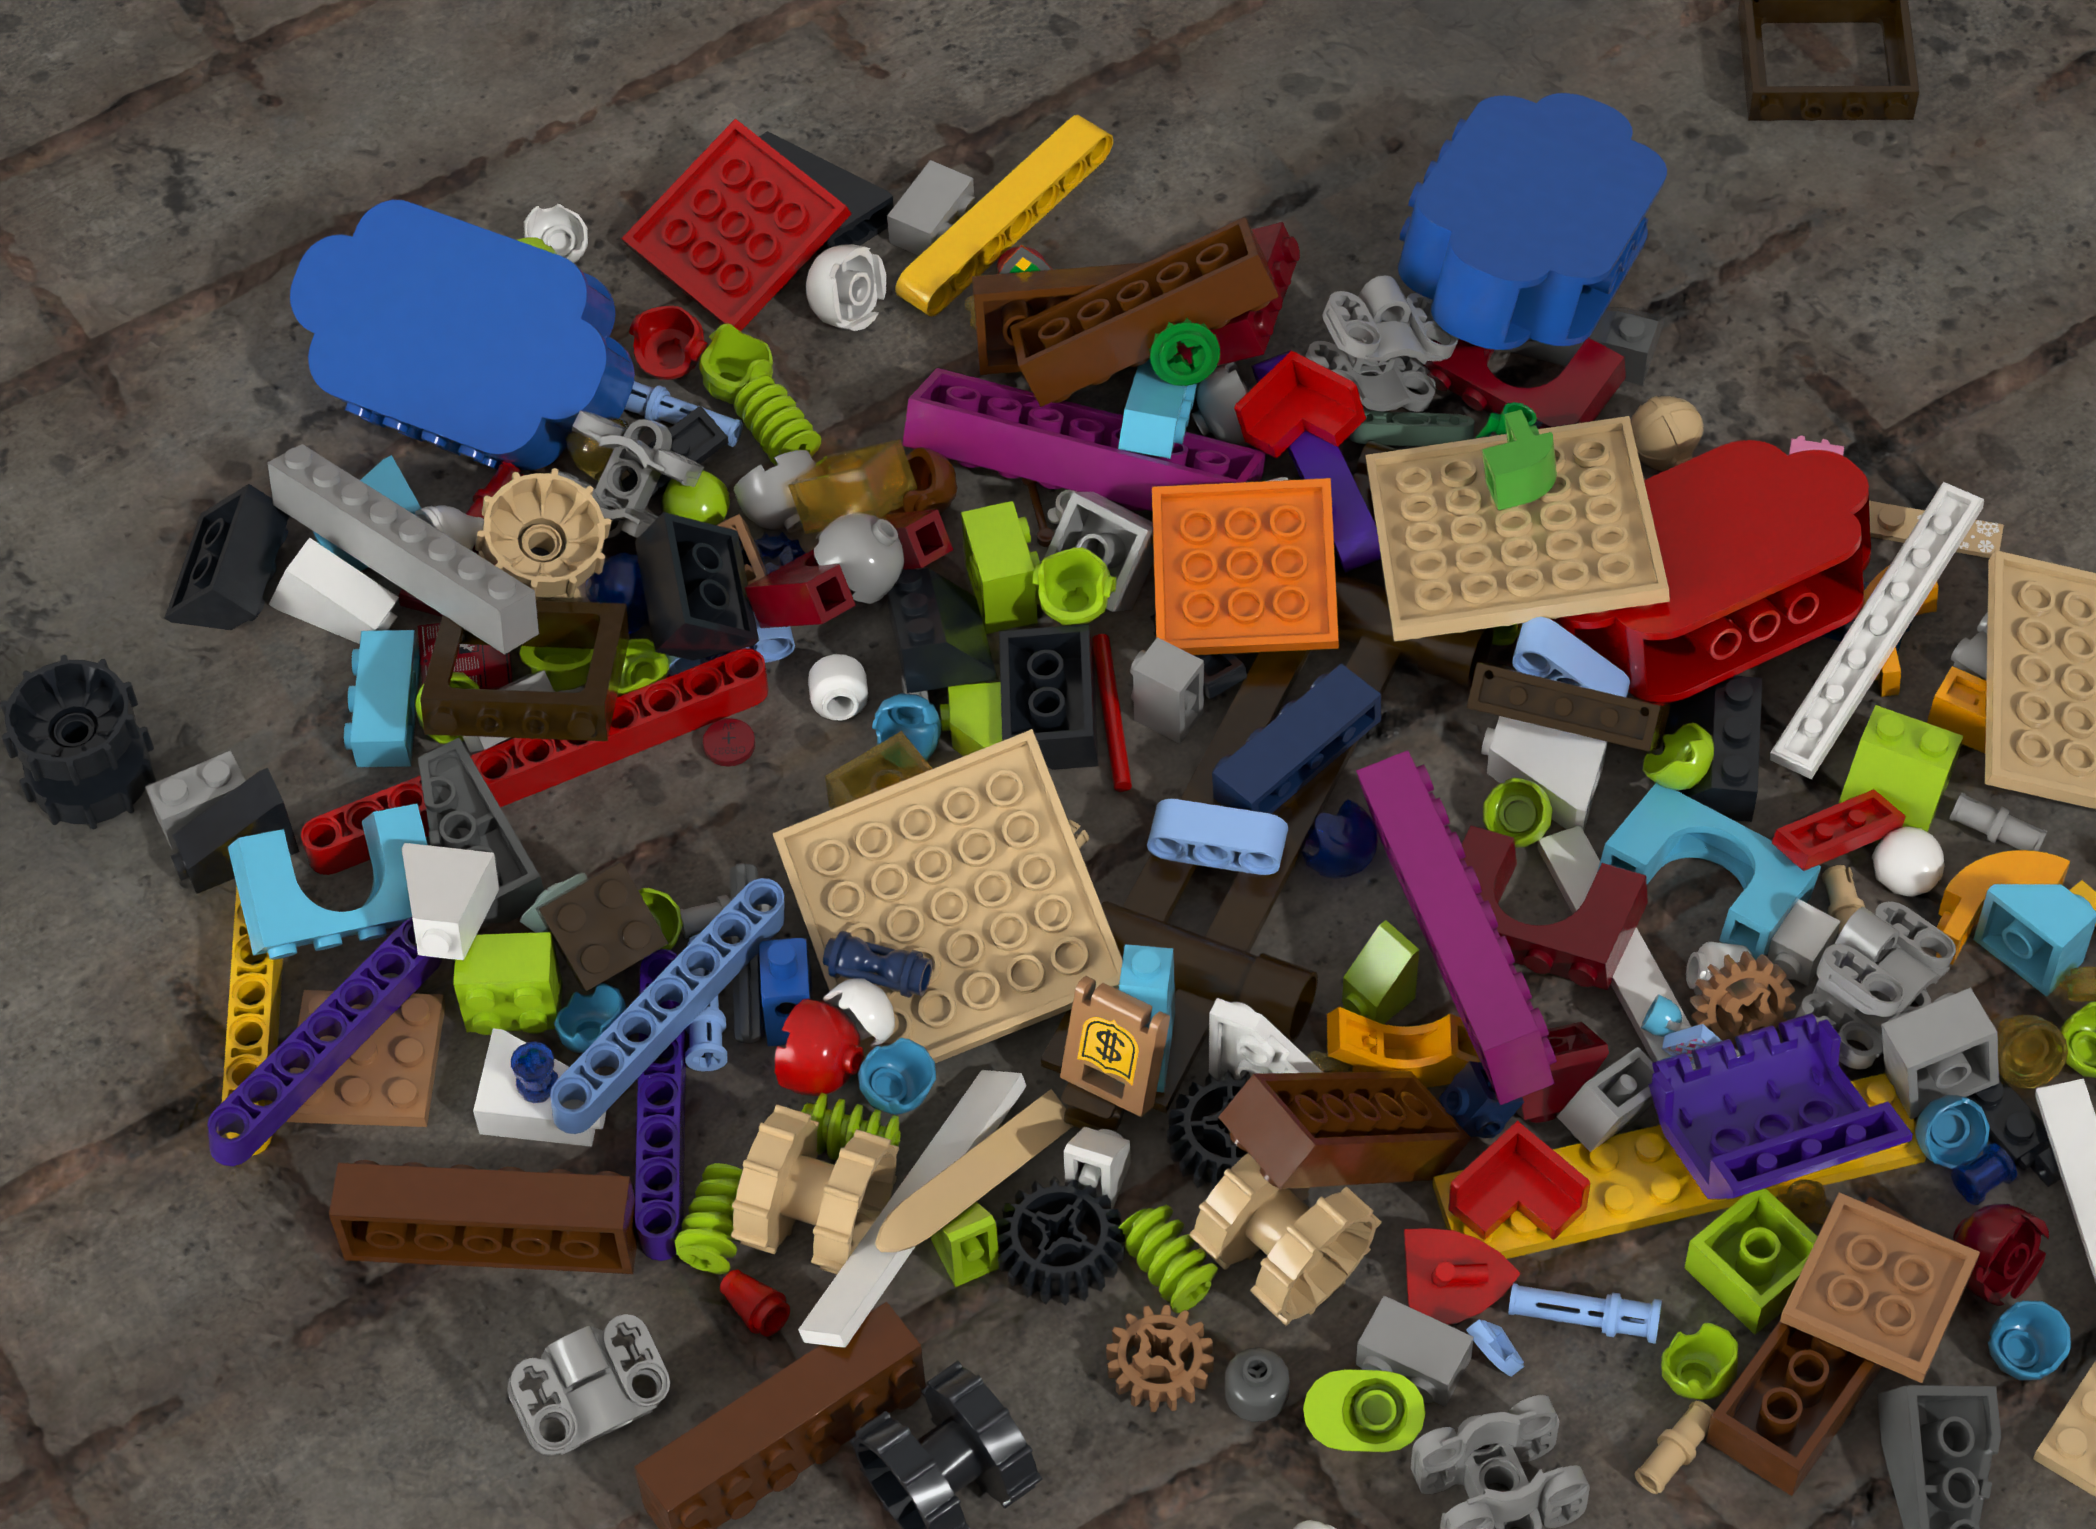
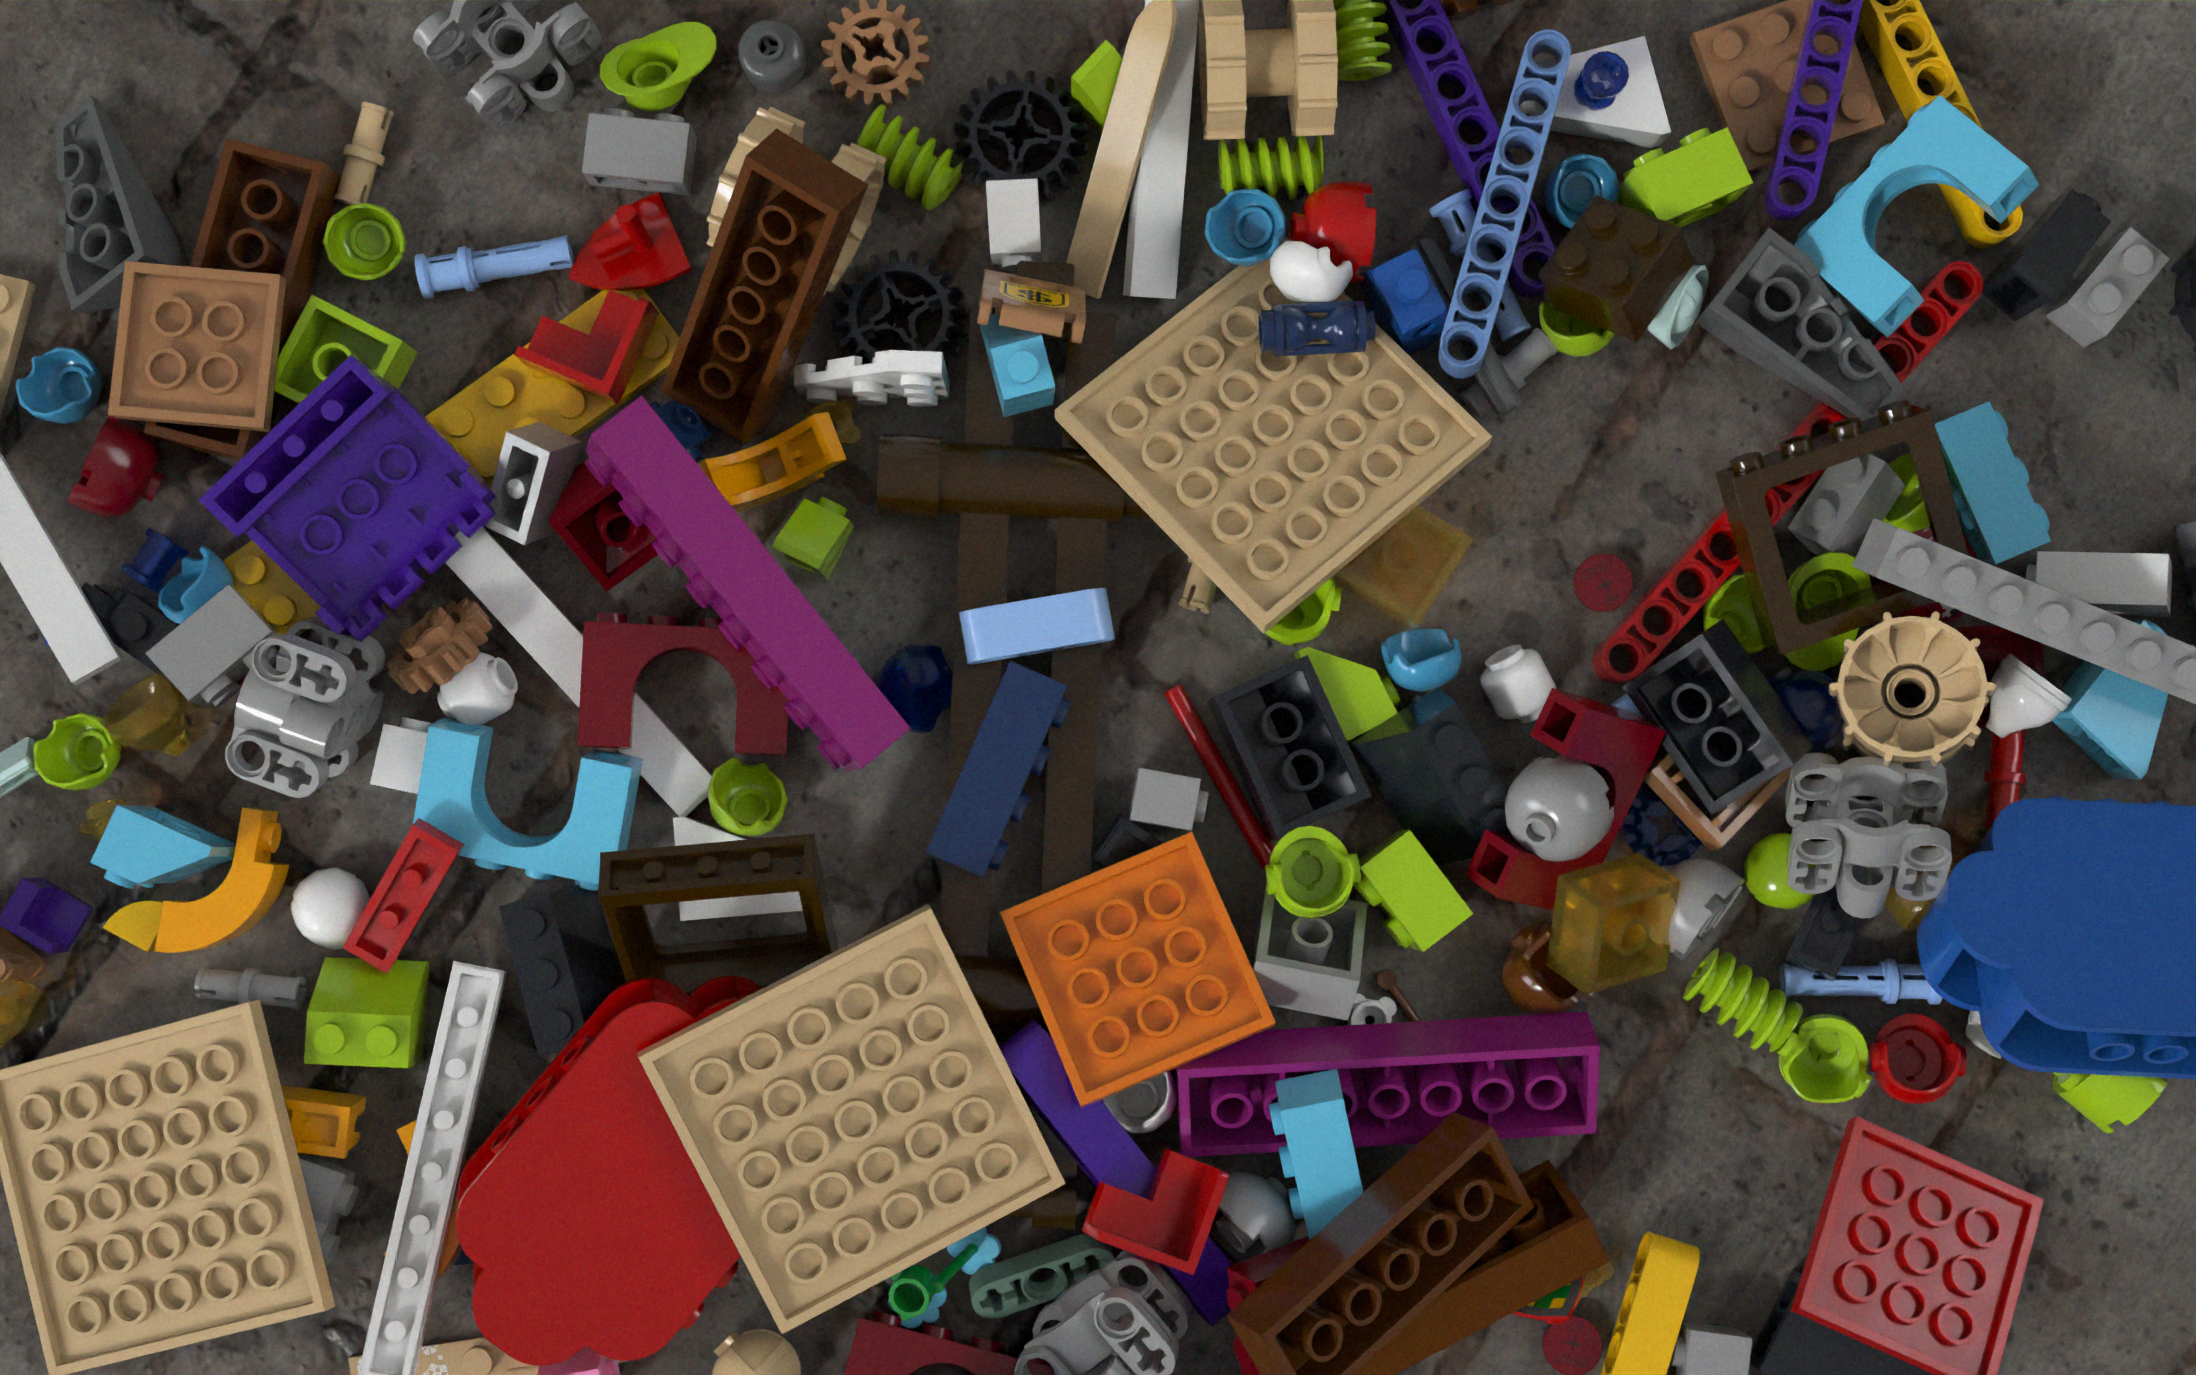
camera: 150 degrees right, 30 degrees up
white slope [402,843,499,960] -> none
white hair [524,204,588,263] -> none
white cylinder [806,244,886,331] -> none
green gear [1149,318,1220,386] -> none
light blue tile [1466,1319,1525,1377] -> none
bright green brick [1482,410,1557,511] -> none
light blue beam [1512,616,1630,697] -> none
medium azure hinge [1641,994,1740,1056] -> none
lime hair [1643,723,1714,790] -> none
light blue tile [1662,1024,1722,1064] -> none
tan pin [1822,865,1865,936] -> none

